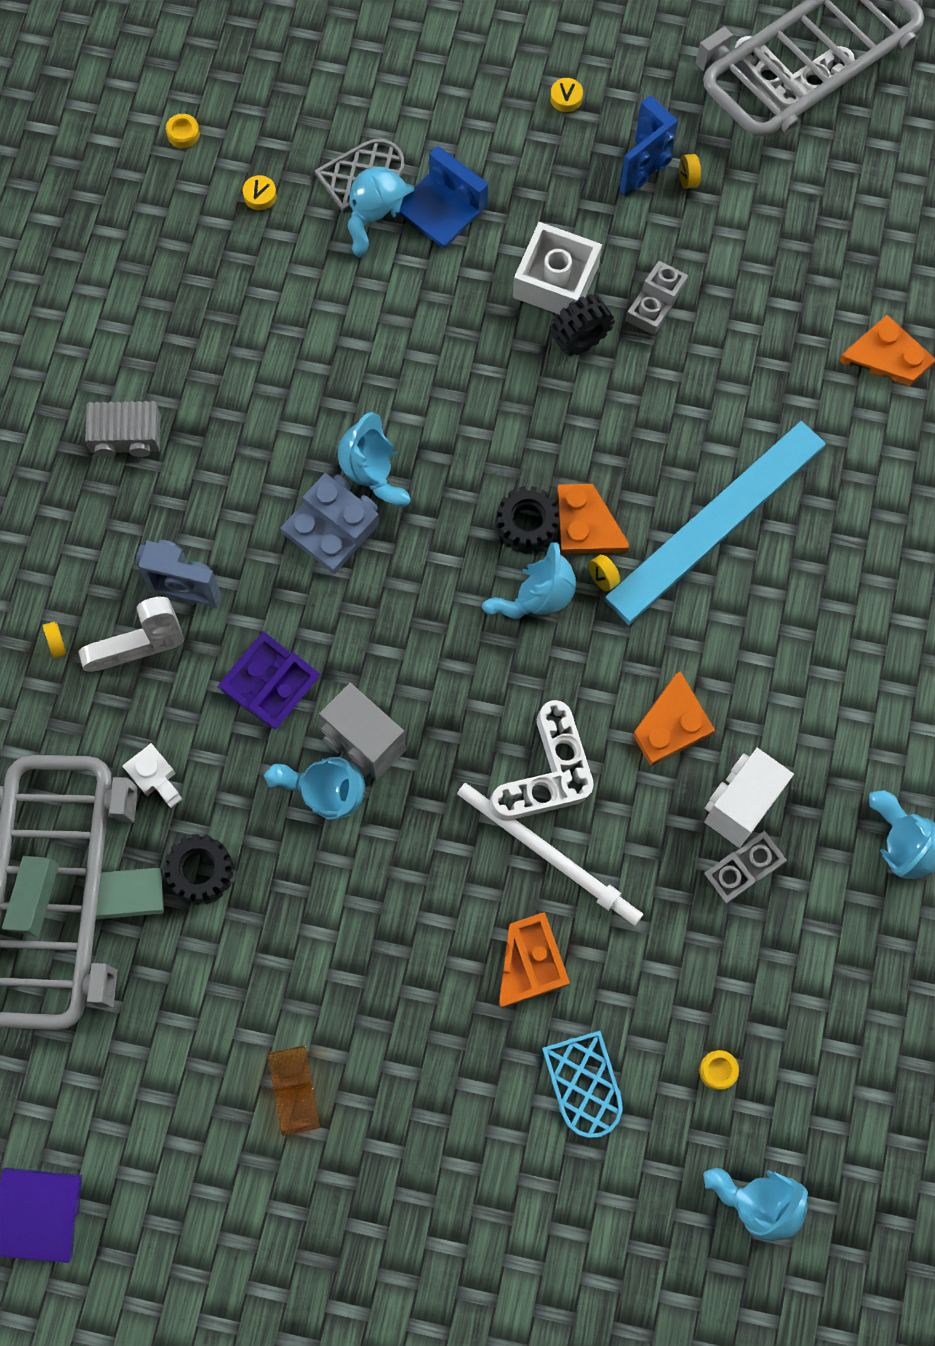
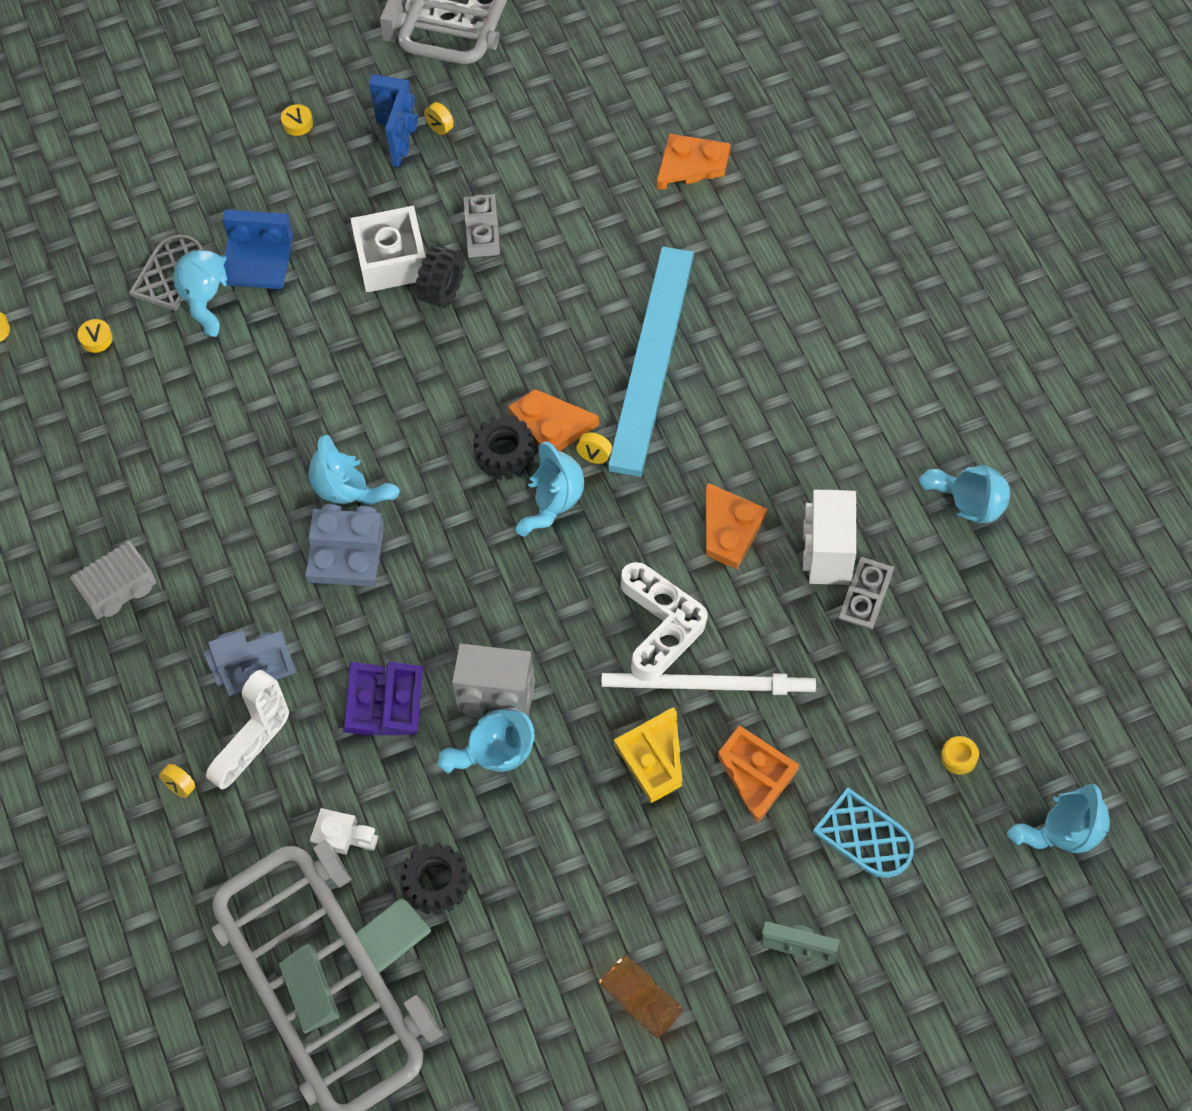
camera: 30 degrees left, 10 degrees down
none -> yellow wing [614,707,682,803]
none -> sand green plate [761,921,840,964]

